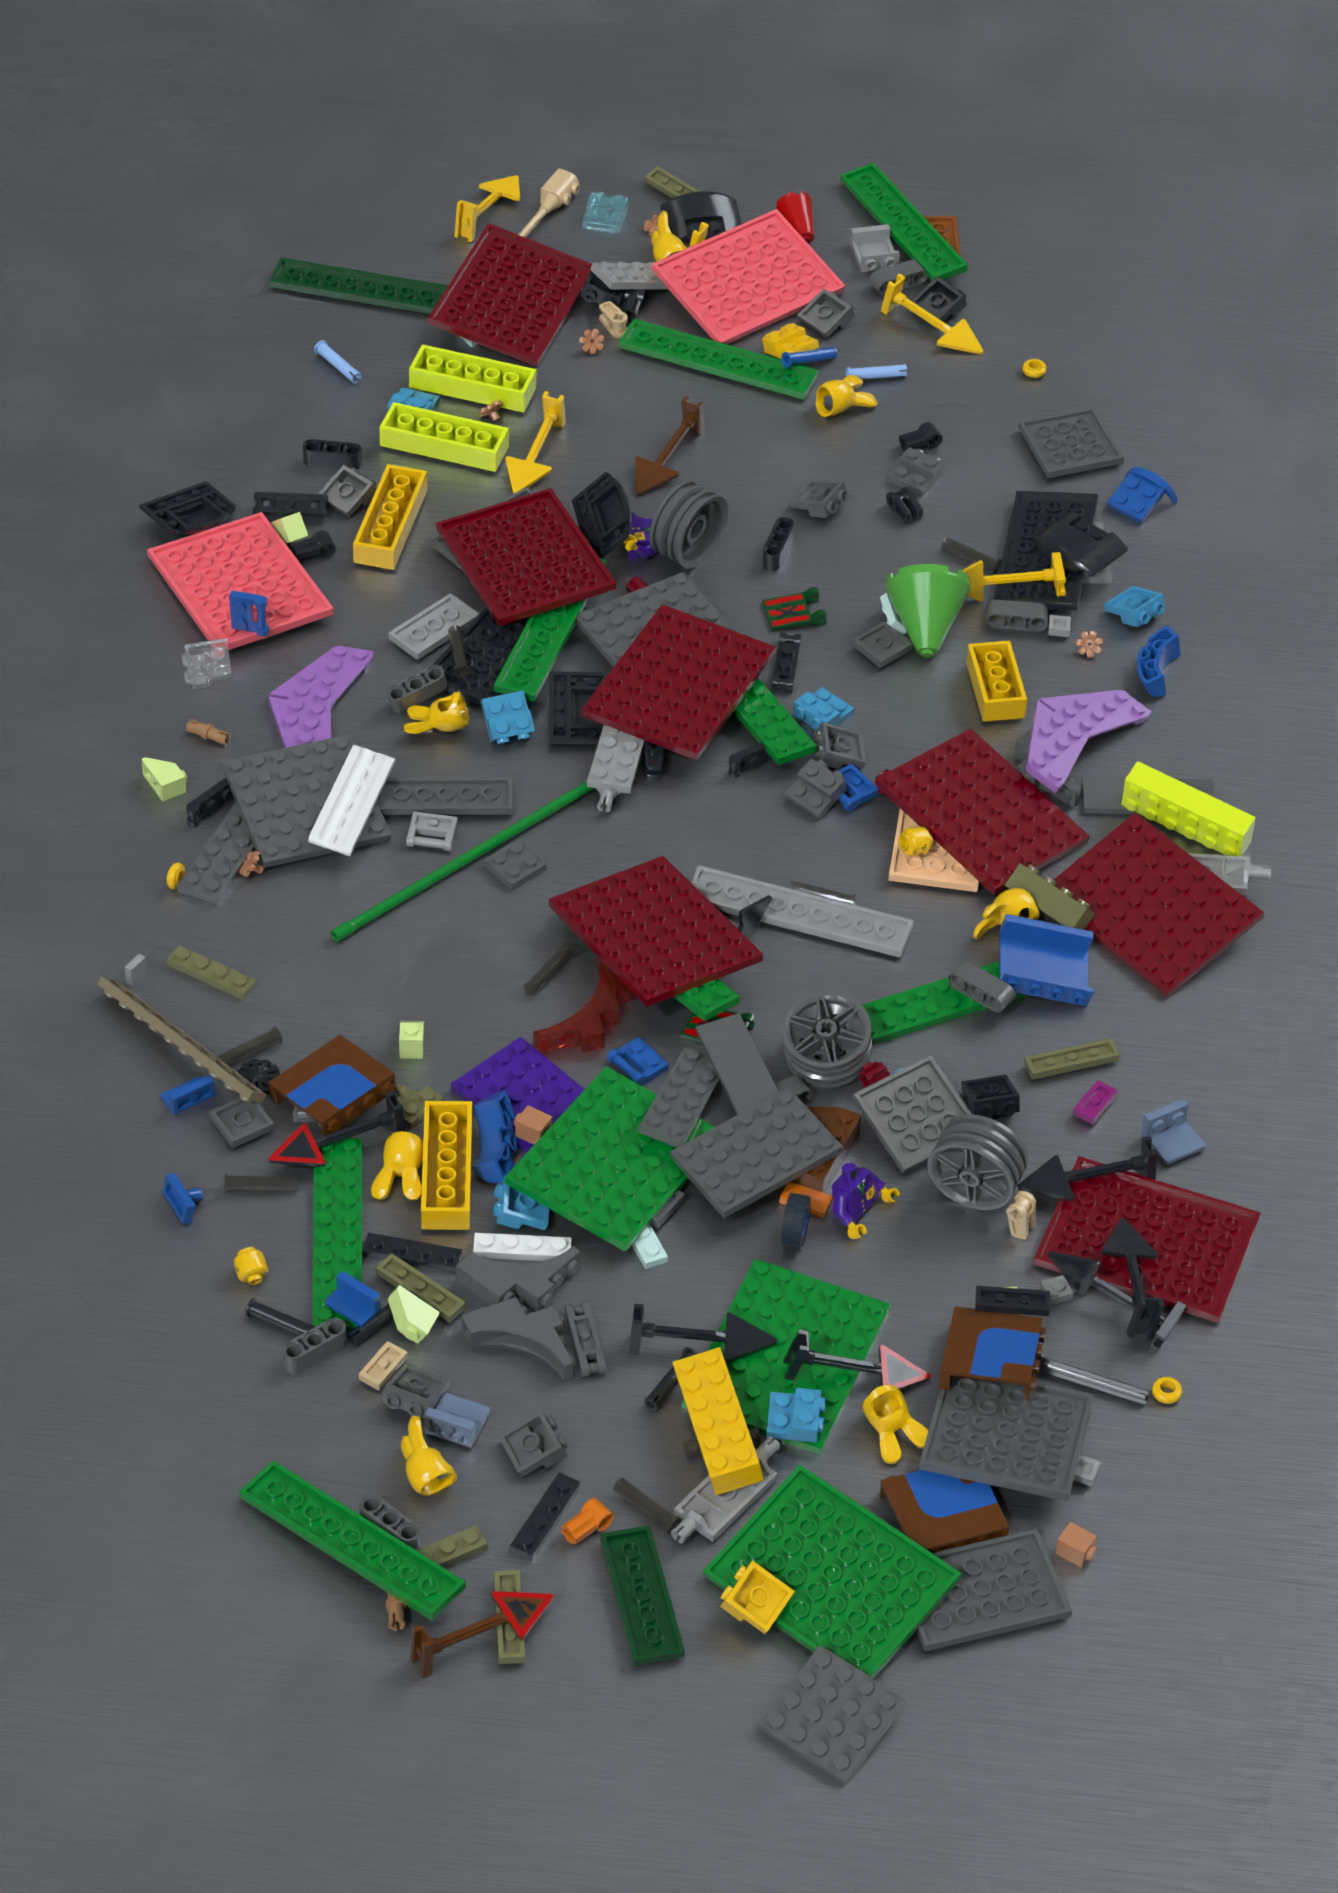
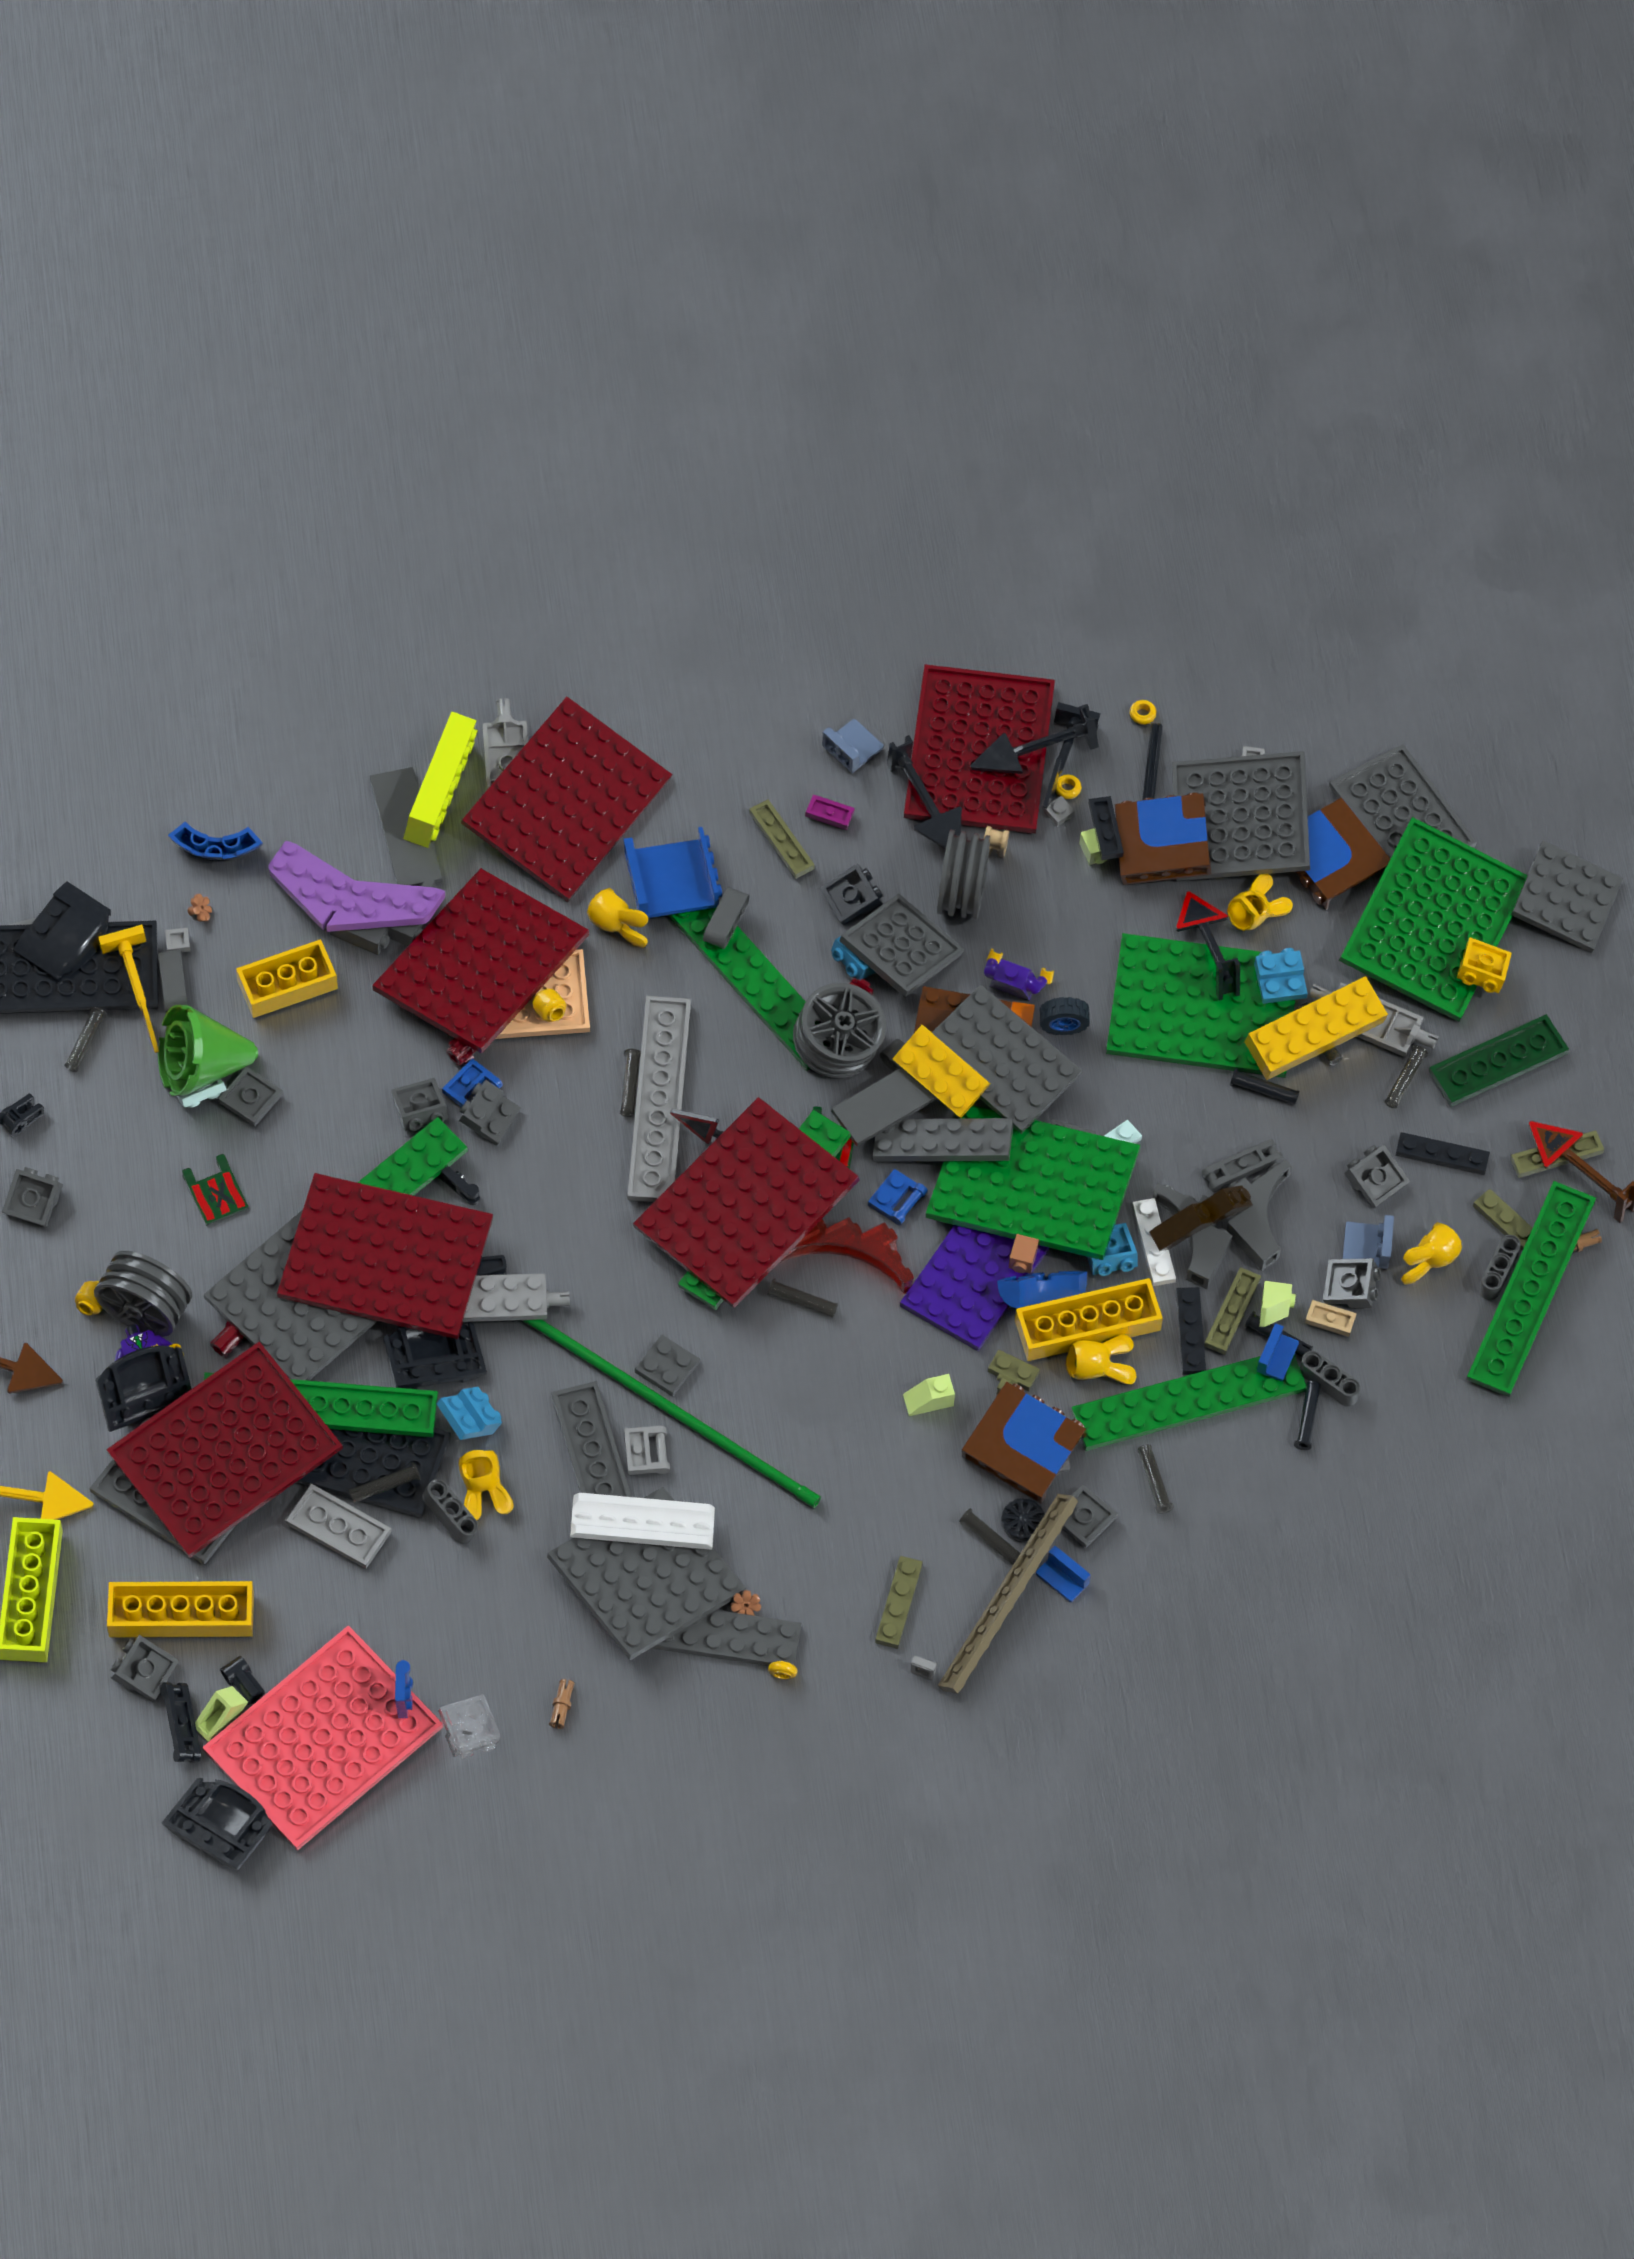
camera: 105 degrees left, 15 degrees up
yellowish green slope [141,757,188,801] -> none
blue tile [162,1173,203,1225] -> none
black plate [186,777,234,827] -> none
yellow head [233,1247,268,1285] -> none
medium lavender wing [268,646,374,748] -> none
black piece [269,1091,406,1167] -> none
black beam [303,439,362,470] -> none
orange piece [561,1498,614,1545] -> none
black piece [629,1304,777,1362] -> none
black beam [763,517,794,571] -> none
black plate [772,632,801,690] -> none
dark azure plate [793,687,854,730] -> none
olive brick [1005,863,1095,930] -> none
nougat brick [1055,1522,1098,1568] -> none
dark azure plate [1104,586,1166,627] -> none
none -> yellow plate [893,1025,991,1118]
none -> yellow piece [1056,774,1082,800]
none -> dark brown arch [1149,1185,1253,1251]

